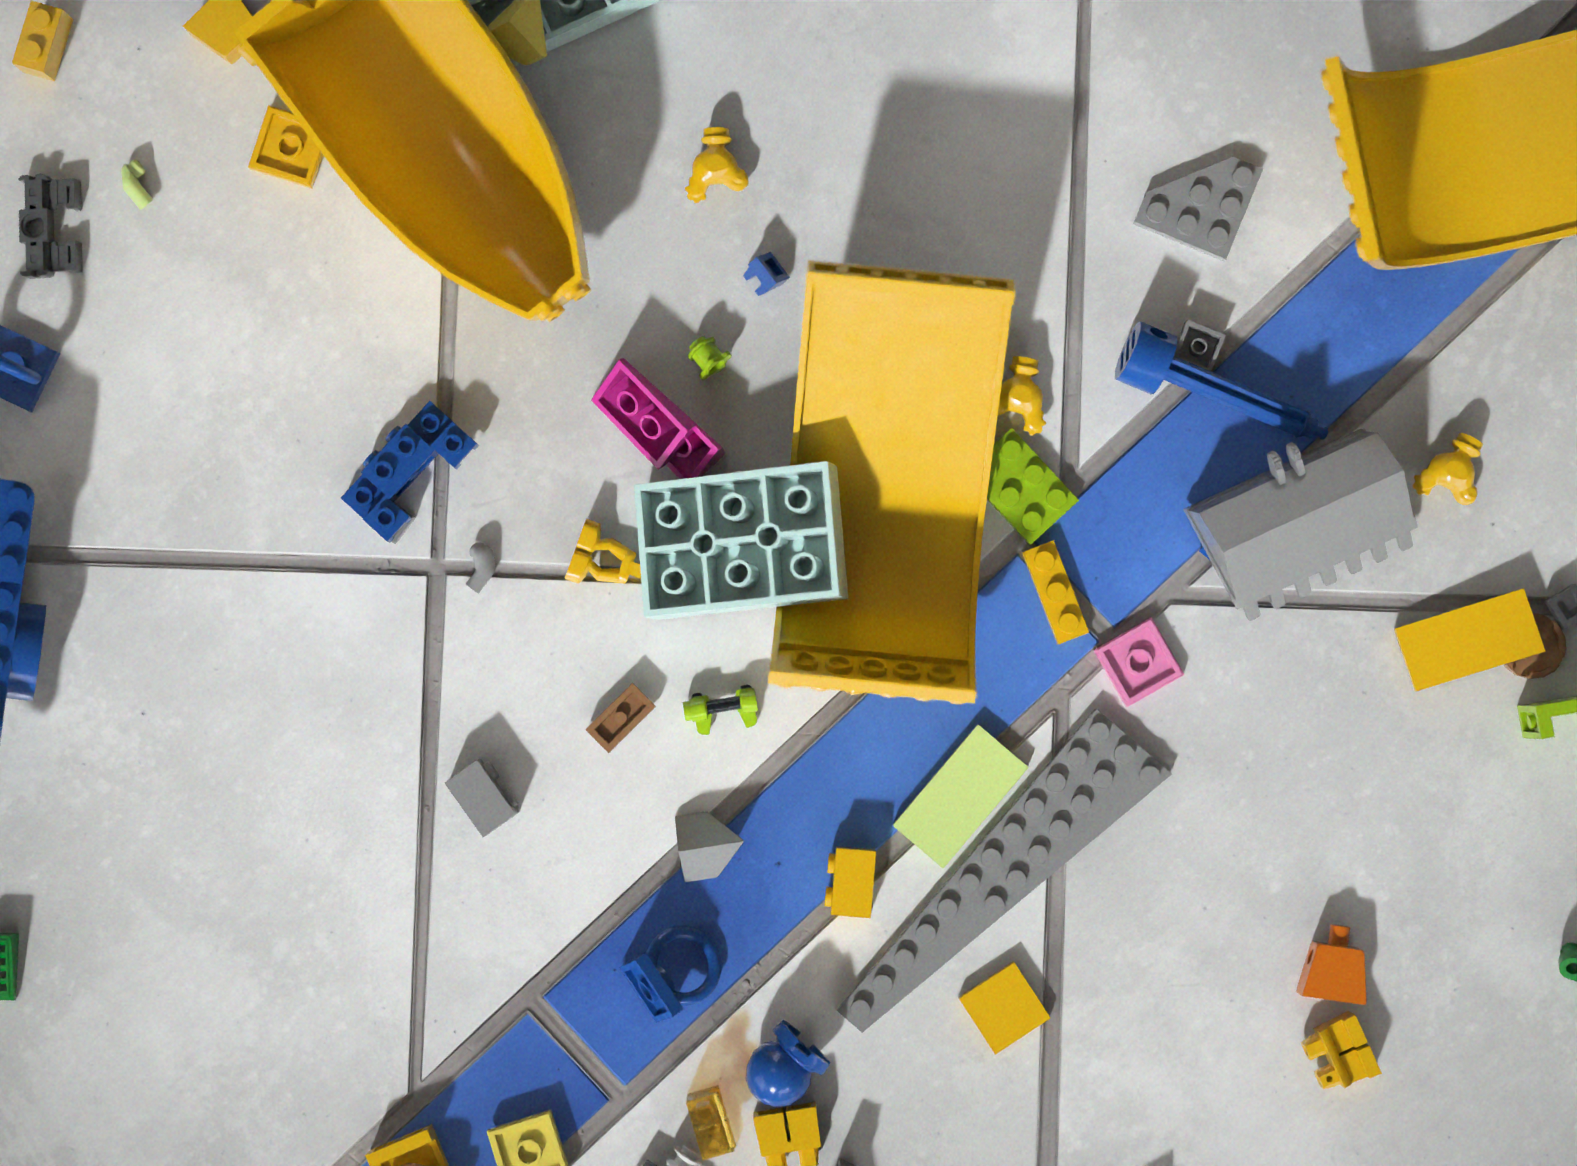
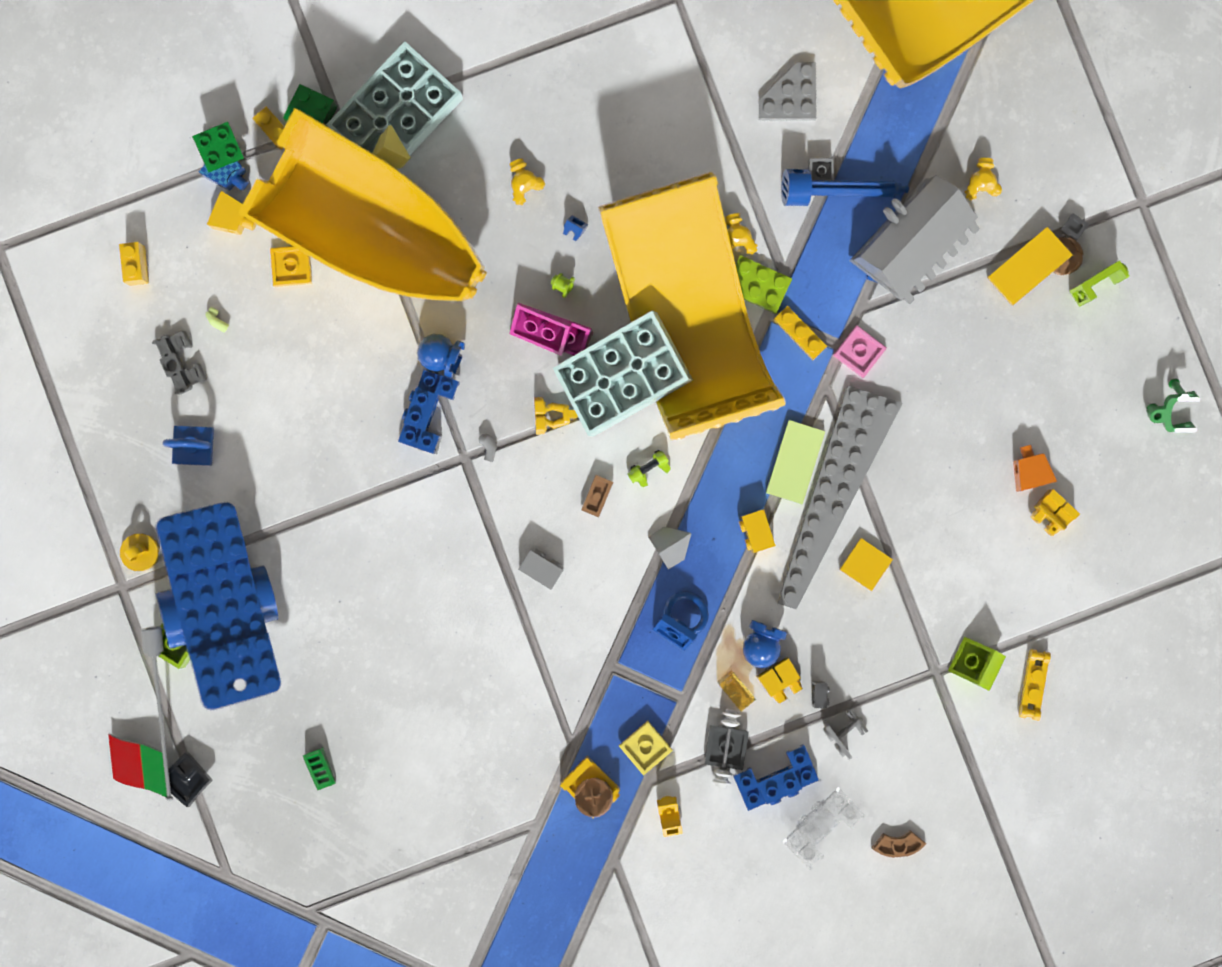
camera: 30 degrees left, 0 degrees up
none -> blue tile [417,334,465,379]

